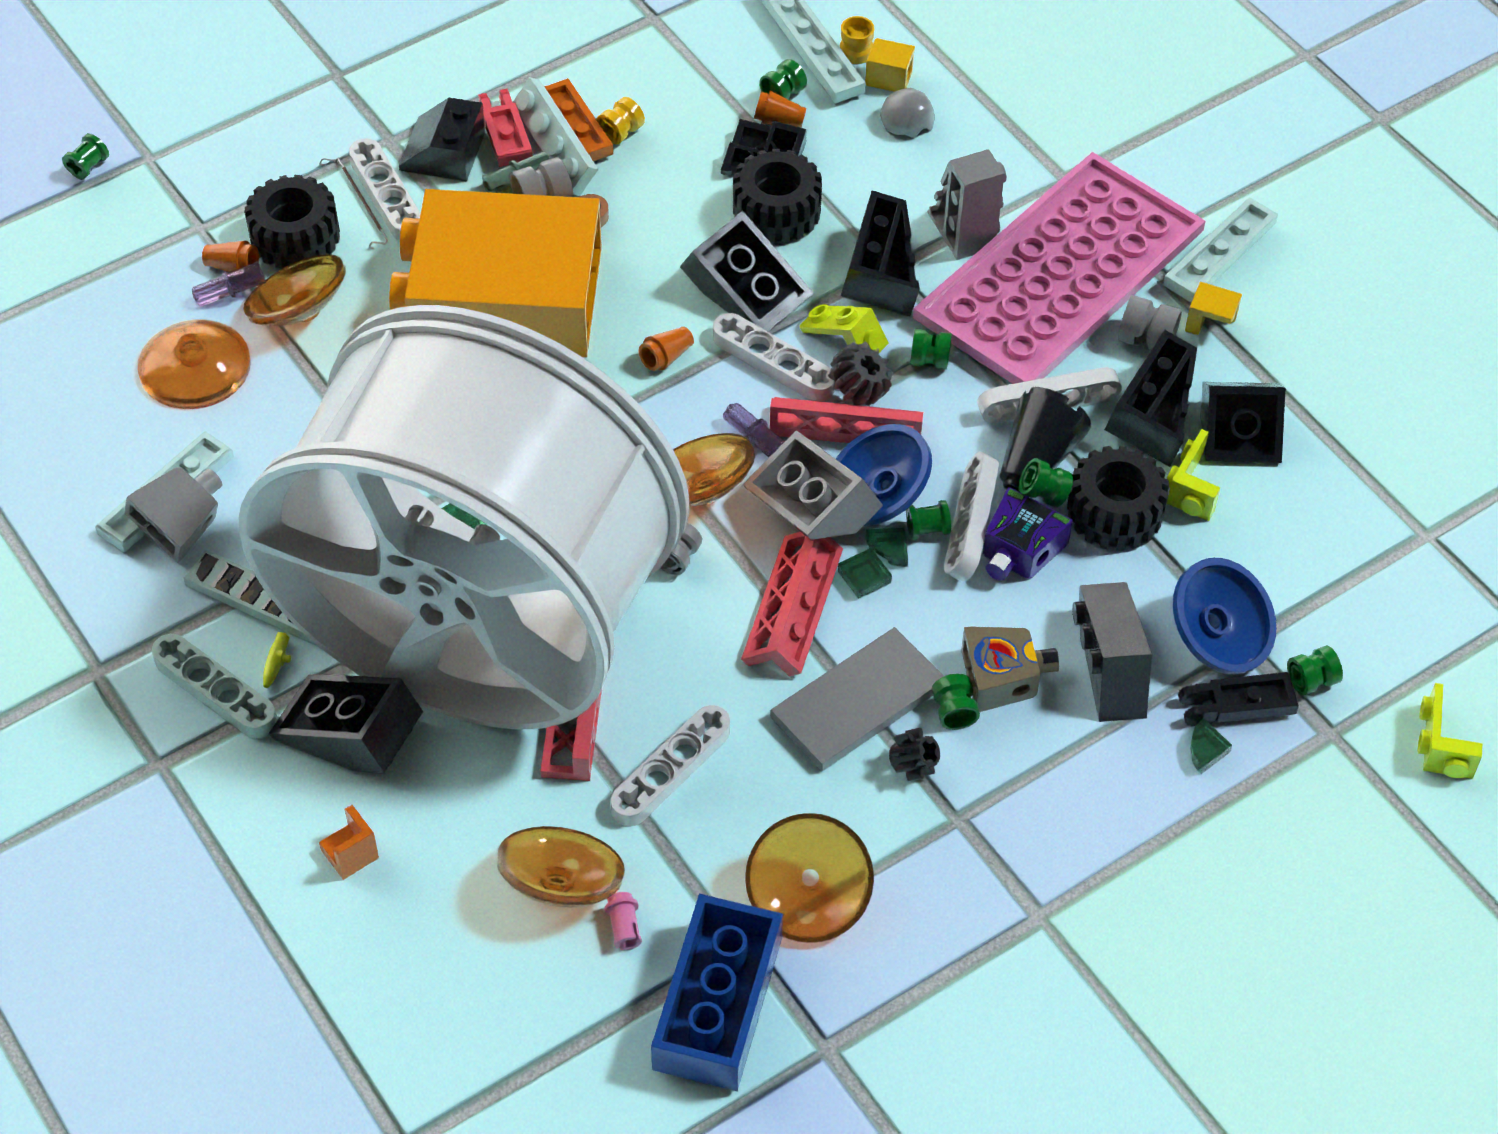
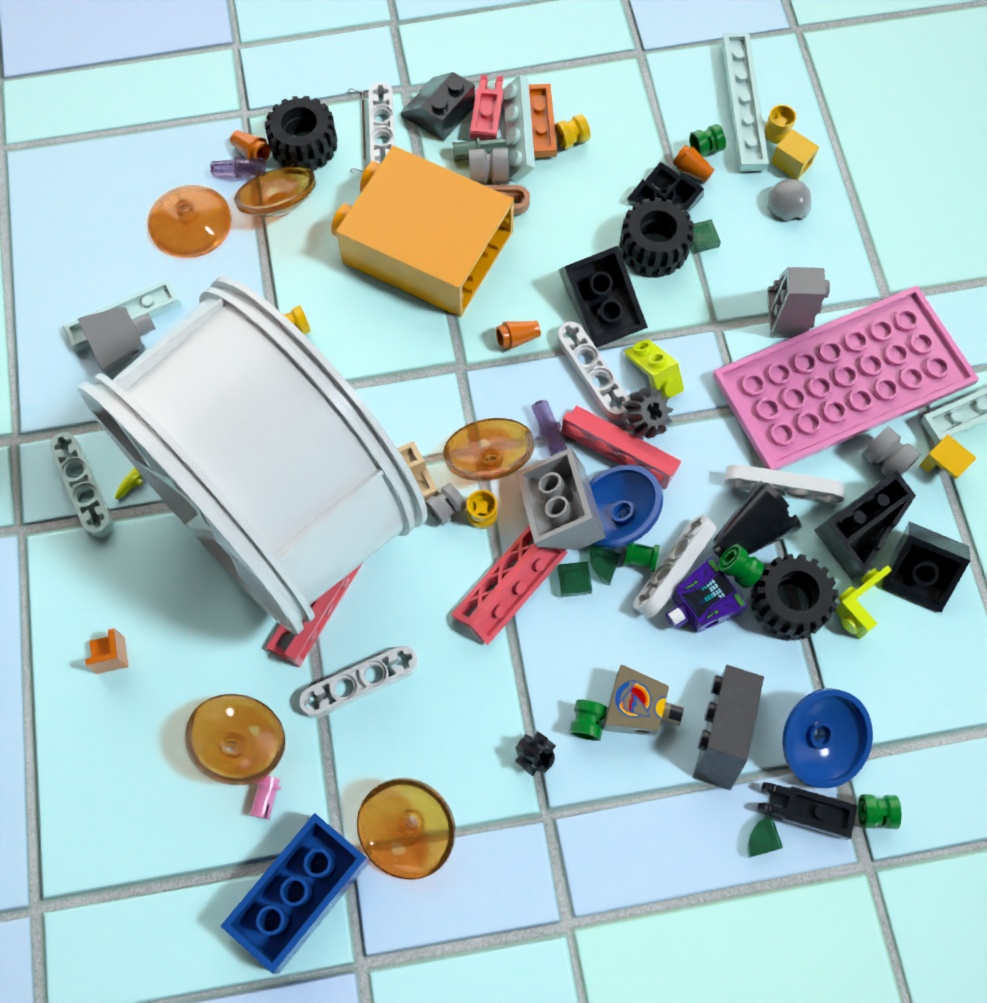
camera: 25 degrees right, 15 degrees up
green bush [61,133,110,180] -> none
black slope [269,674,424,773] -> none
light grey tile [770,627,944,771] -> none
black wedge [841,190,920,317] -> none
green wheel [910,328,952,370] -> none
neon yellow bracket [1417,683,1483,779] -> none
none -> yellow wheel [466,490,497,529]
none -> clear green tile [690,219,721,254]

